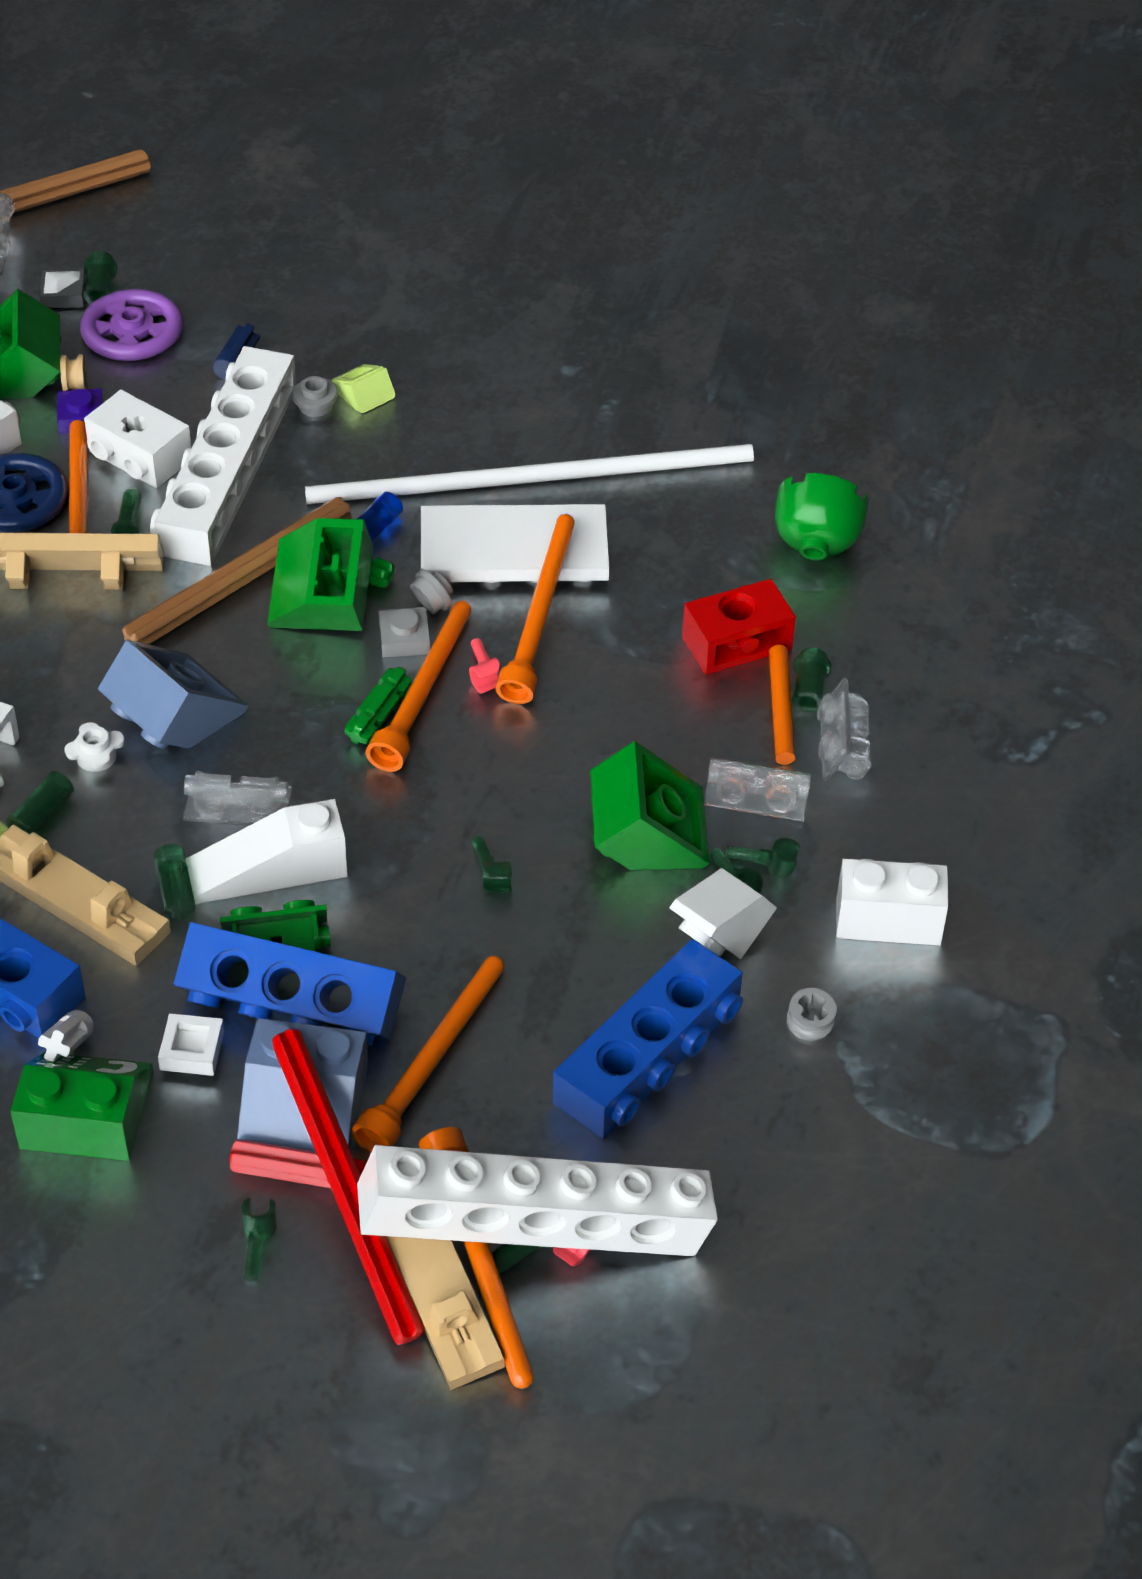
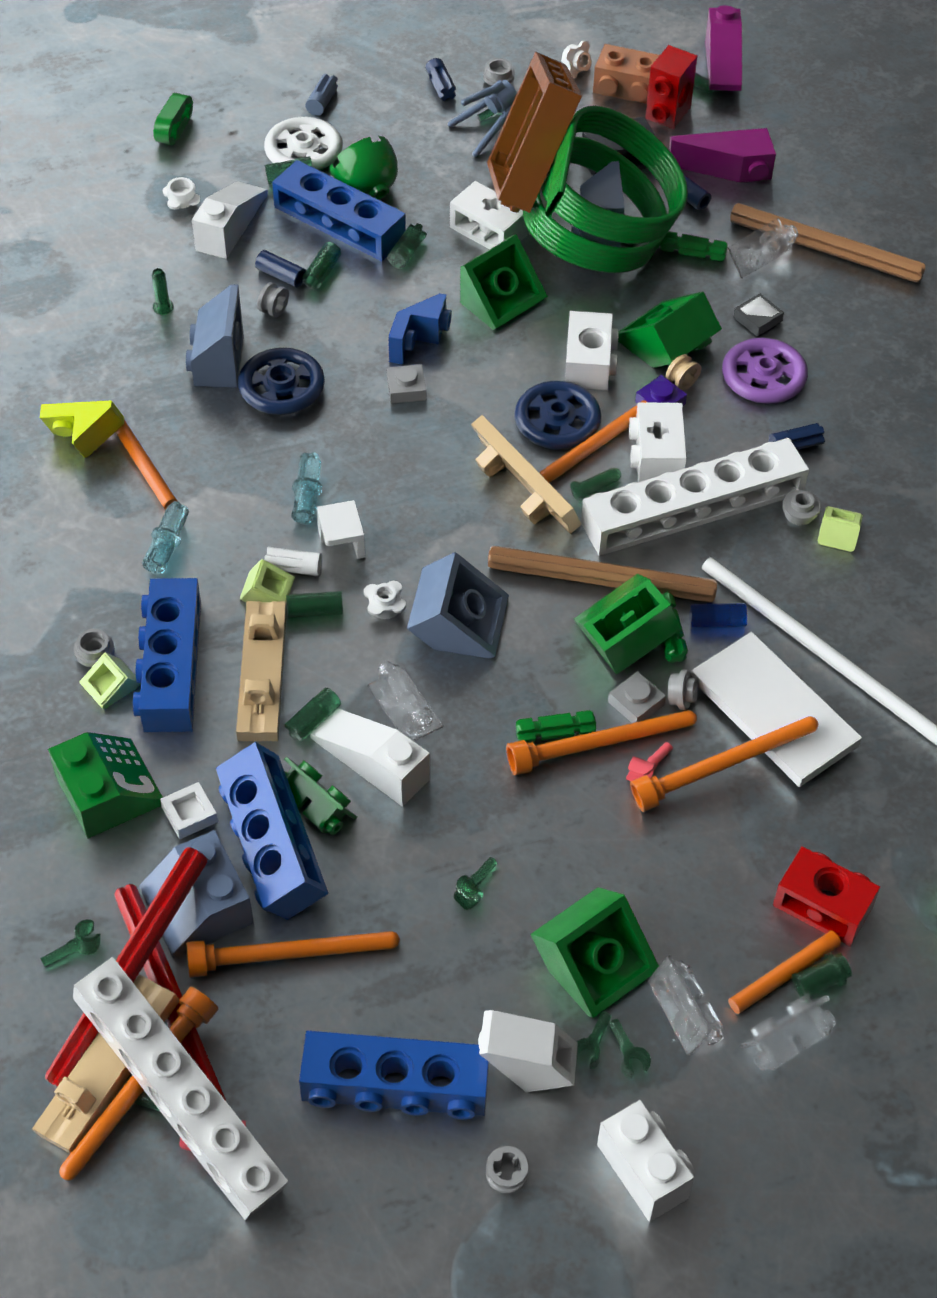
camera: 55 degrees right, 5 degrees up
white piece [38,1010,94,1062] -> none
clear green pin [83,251,118,304] -> none

